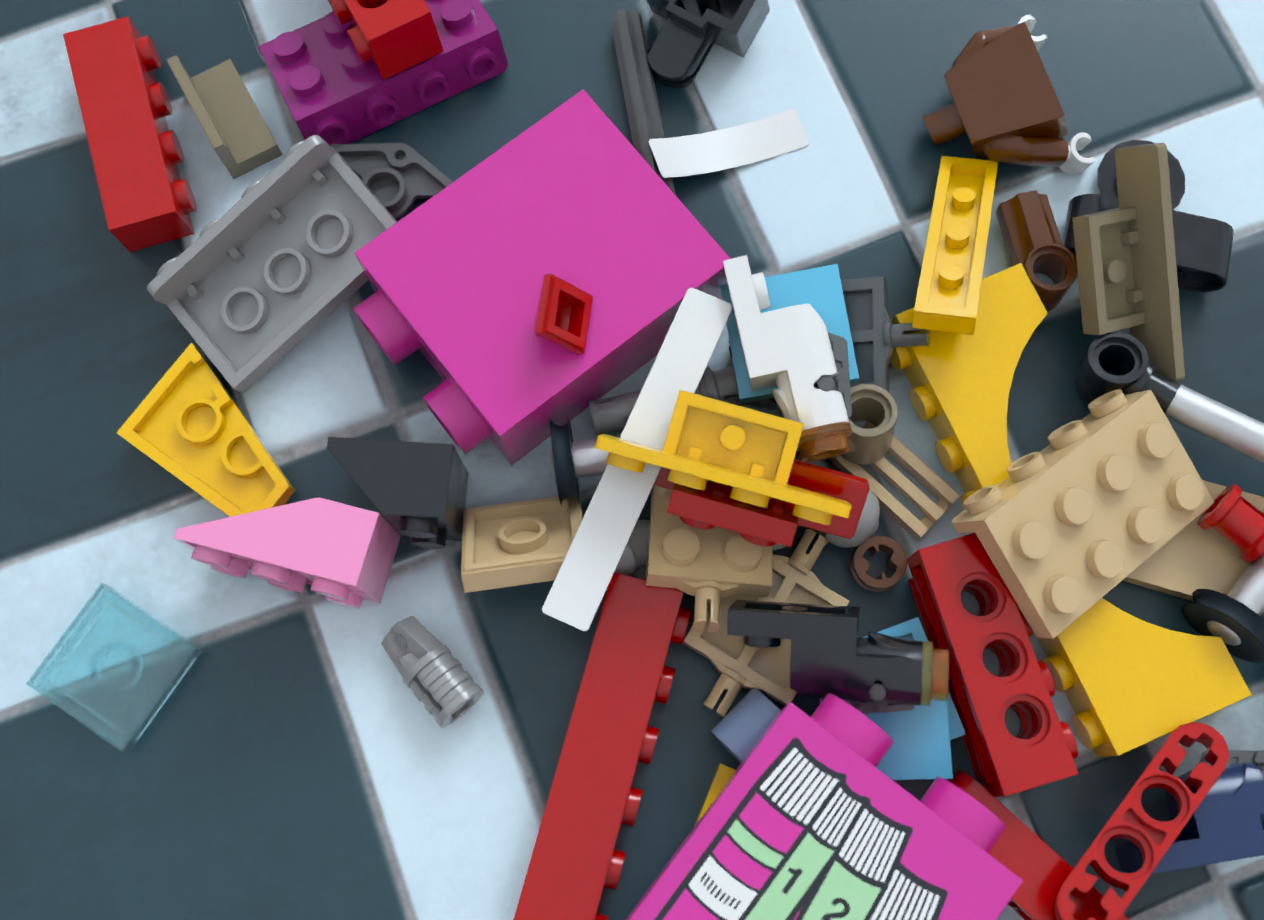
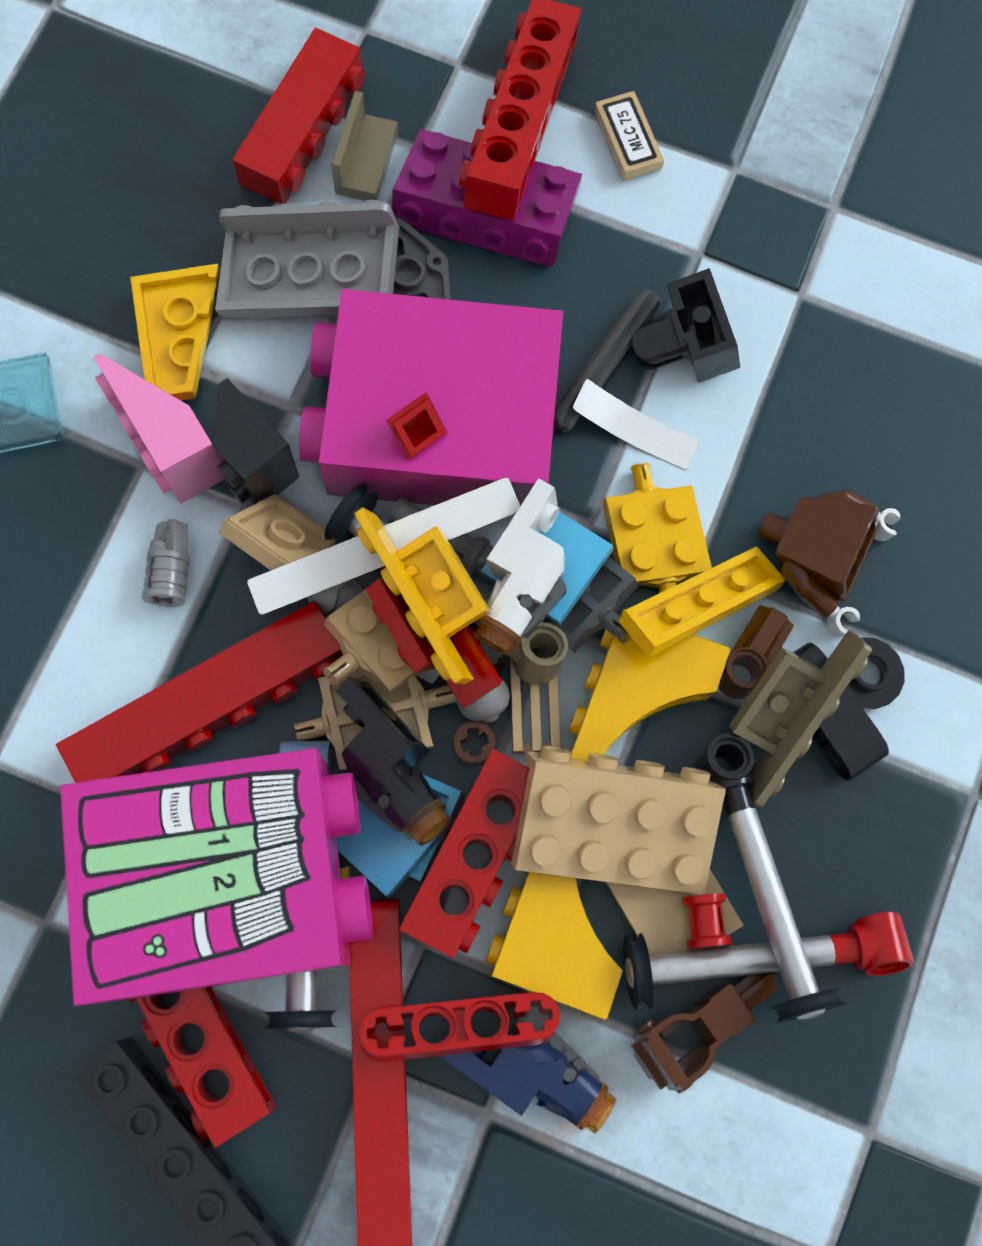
camera: 35 degrees right, 0 degrees up
none -> yellow plate [602,462,712,593]

